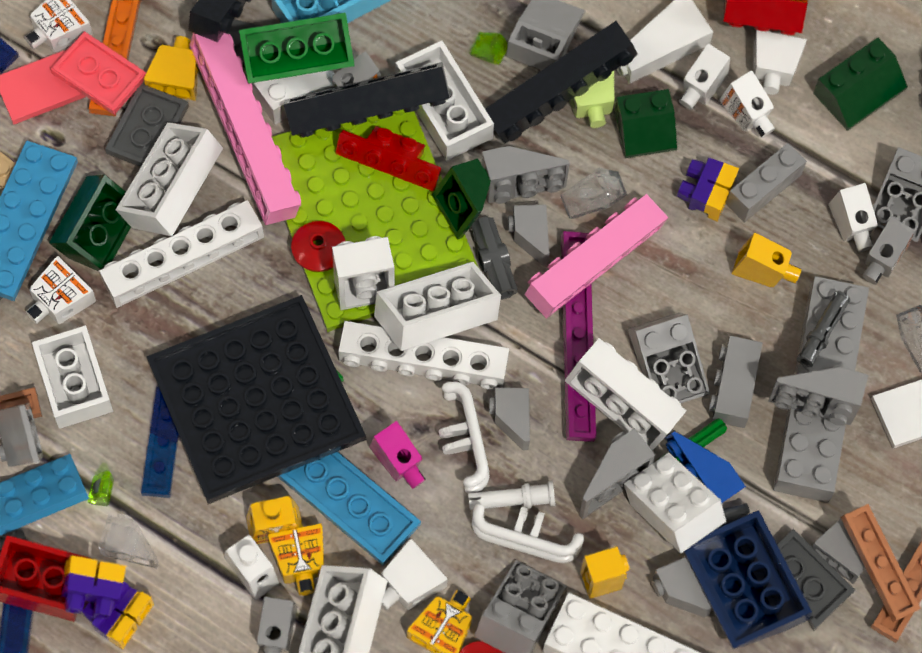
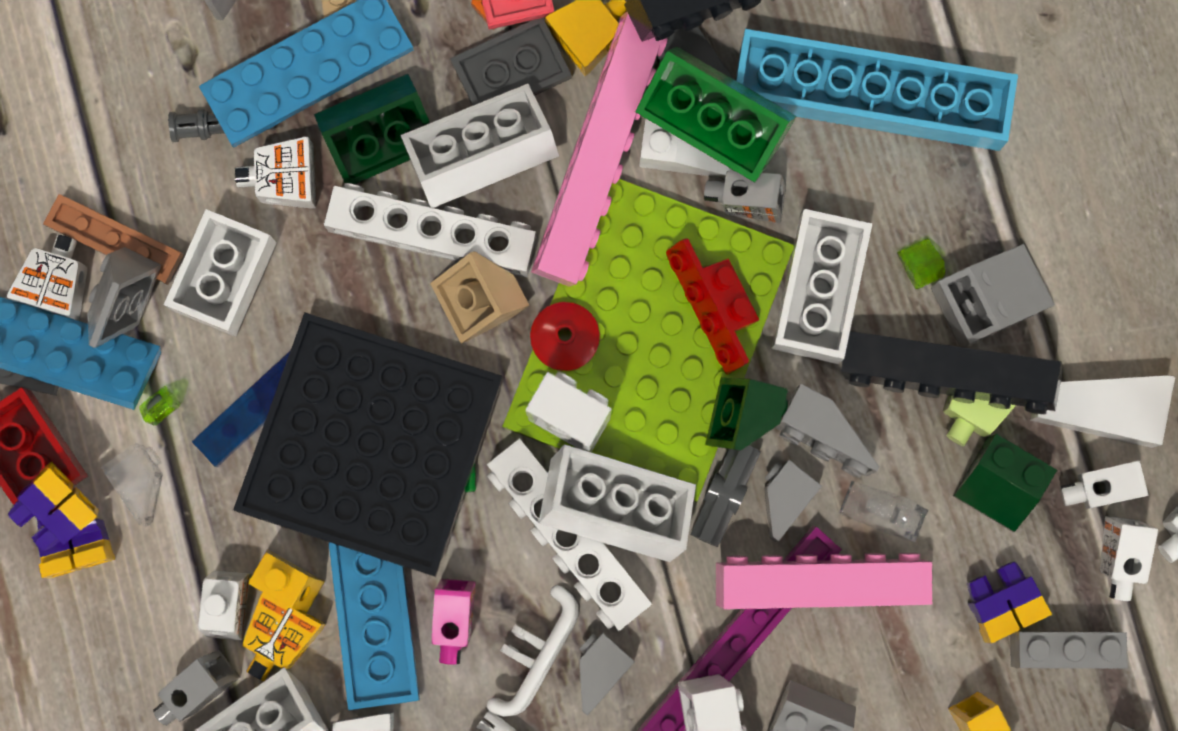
camera: 45 degrees right, 15 degrees up
black brick [284,62,450,138] -> none
none -> tan slope [430,251,530,343]

